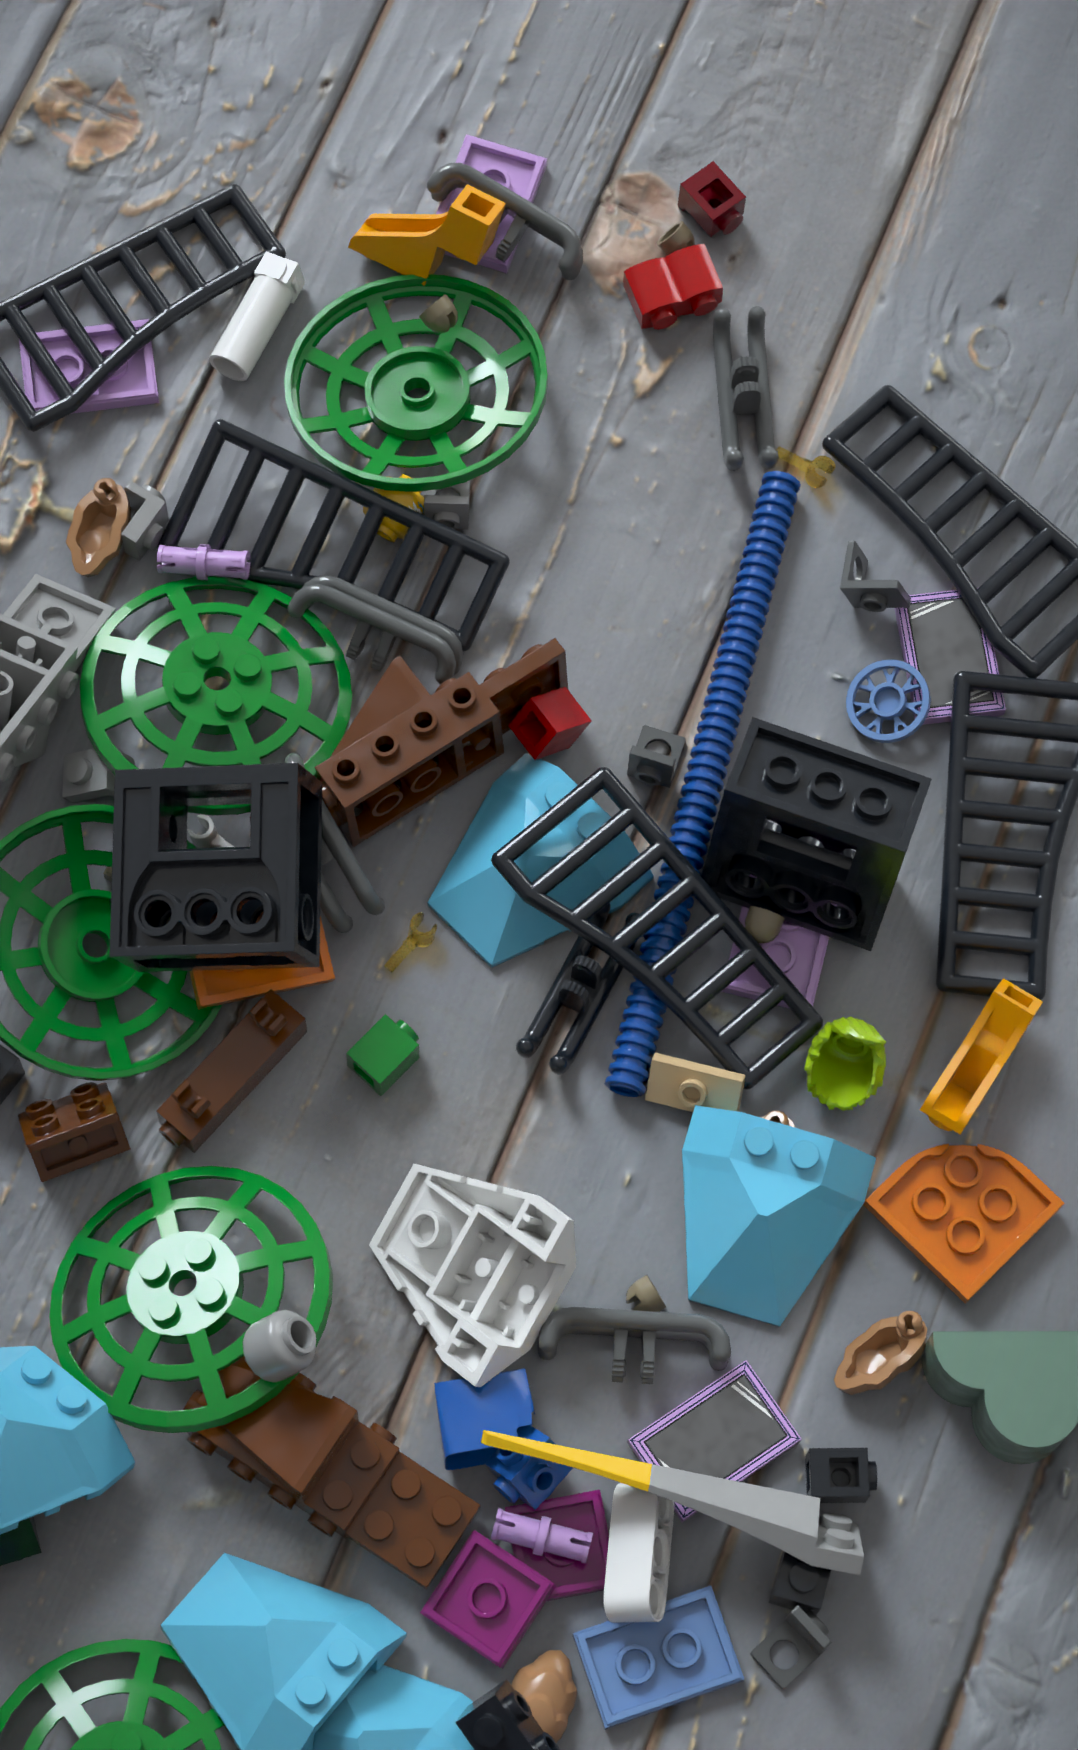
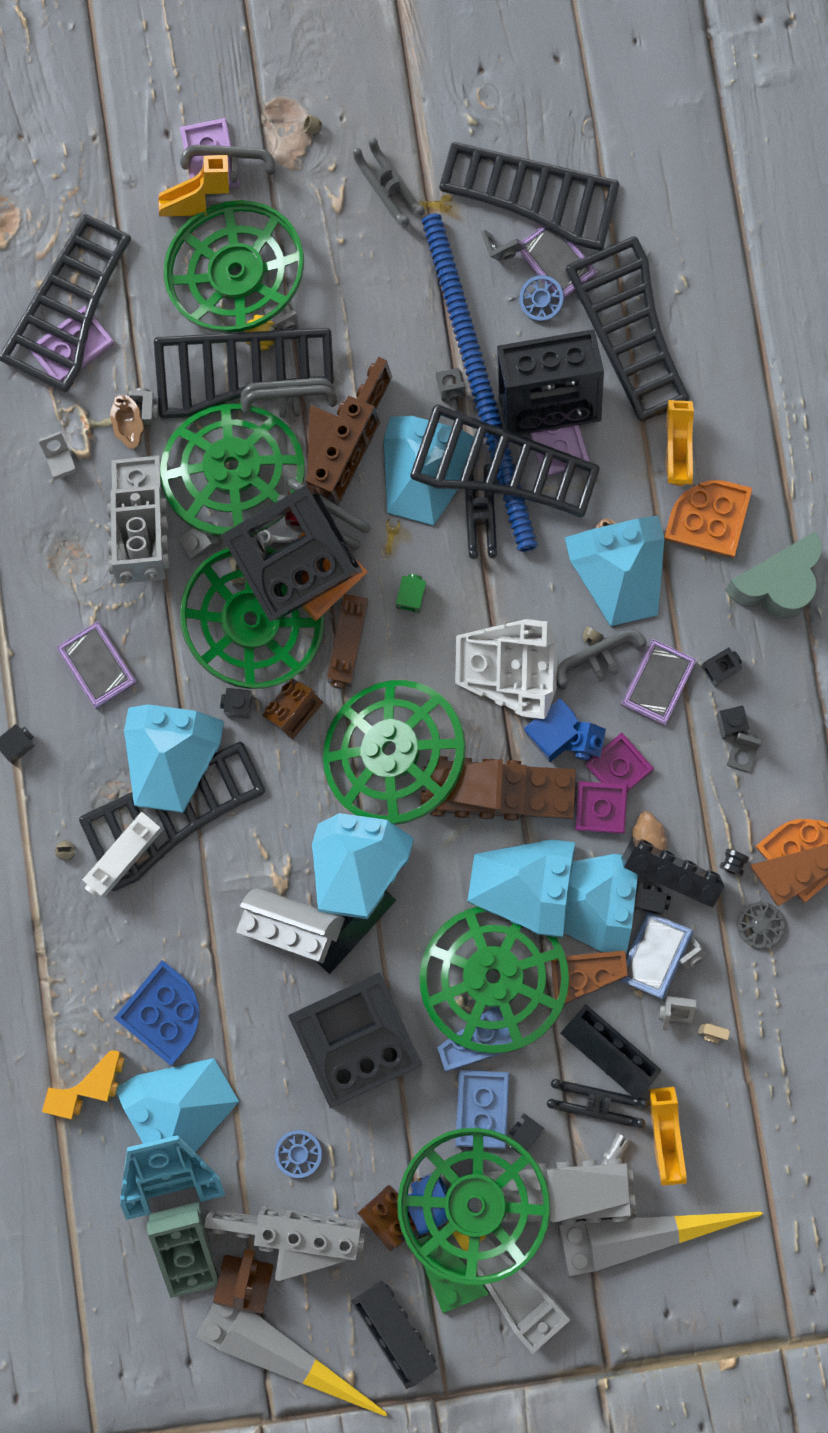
camera: 25 degrees left, 10 degrees up
lavender pin [157,544,250,580] -> none
white piece [209,252,305,381] -> none
light grey head [243,1310,316,1382] -> none
dark tan hinge [419,294,458,334] -> none
light grey plate [481,1430,864,1575] -> none
lavender pin [491,1509,593,1564] -> none
red brick [508,687,592,760] -> none
medium blue tile [572,1585,744,1730] -> none
white beam [604,1483,674,1623] -> none
red brick [623,244,723,330] -> none
tan plate [645,1053,746,1112] -> none
dark red brick [678,161,746,237] -> none
dark tan hinge [745,906,785,943] -> none
lime hair [804,1016,886,1111] -> none
medium nougat arm [834,1311,927,1395] -> none

